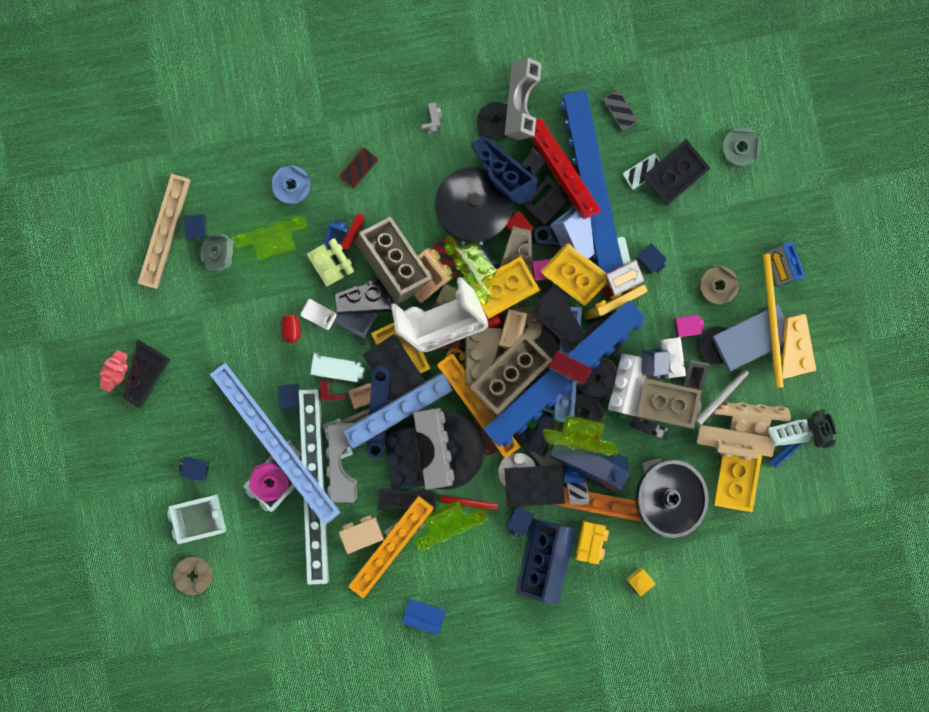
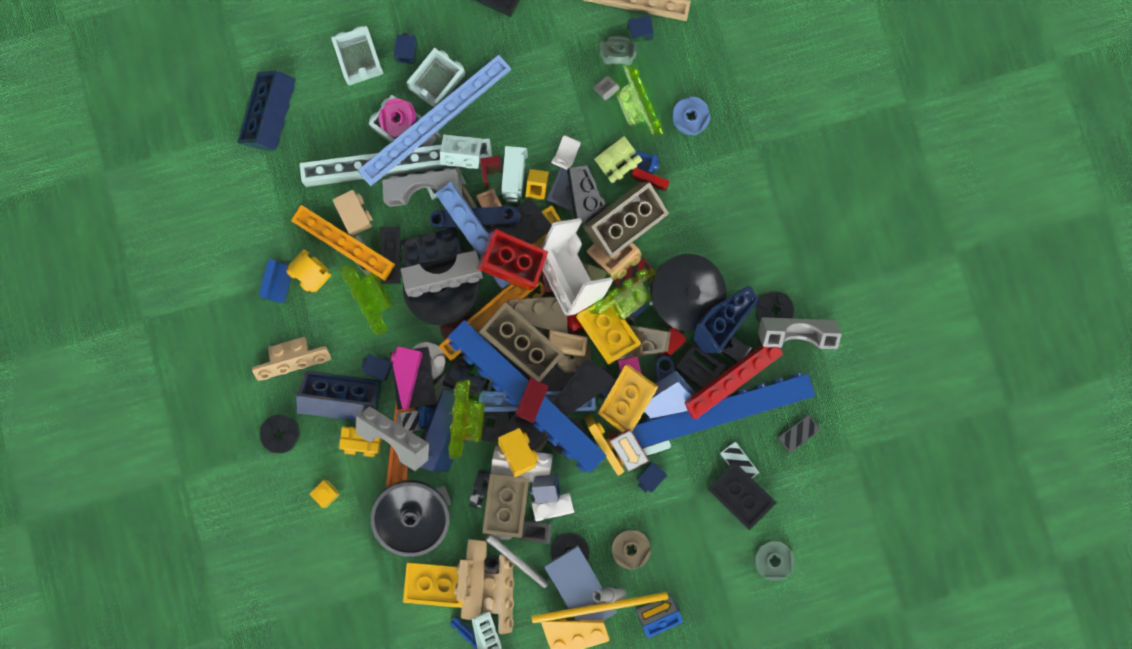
camera: 85 degrees right, 5 degrees down
dark tan plate [173,556,213,595] -> none
dark blue panel [278,384,300,409] -> none
red brick [280,315,301,344] -> none
clear red tile [340,147,379,189] -> none
light grey bracket [421,102,442,134] -> none
red bar [440,495,498,511] -> none
dark pink brick [674,315,704,338] -> none
none -> dark blue slope [237,70,296,151]
none -> tan bracket [252,337,331,381]
none -> black plate [260,415,300,453]
none -> yellow brick [286,249,332,293]
none -> light grey arch [356,406,429,471]
none -> dark pink slope [391,346,423,410]
none -> window [407,48,465,108]
none -> light aqua bracket [440,135,482,169]
none -> red brick [477,229,548,291]
none -> black hinge [484,557,500,574]
none -> yellow brick [498,428,538,477]
none -> yellow brick [525,169,549,200]
none -> light grey pin [592,587,626,603]
none -> light grey plate [593,75,620,101]

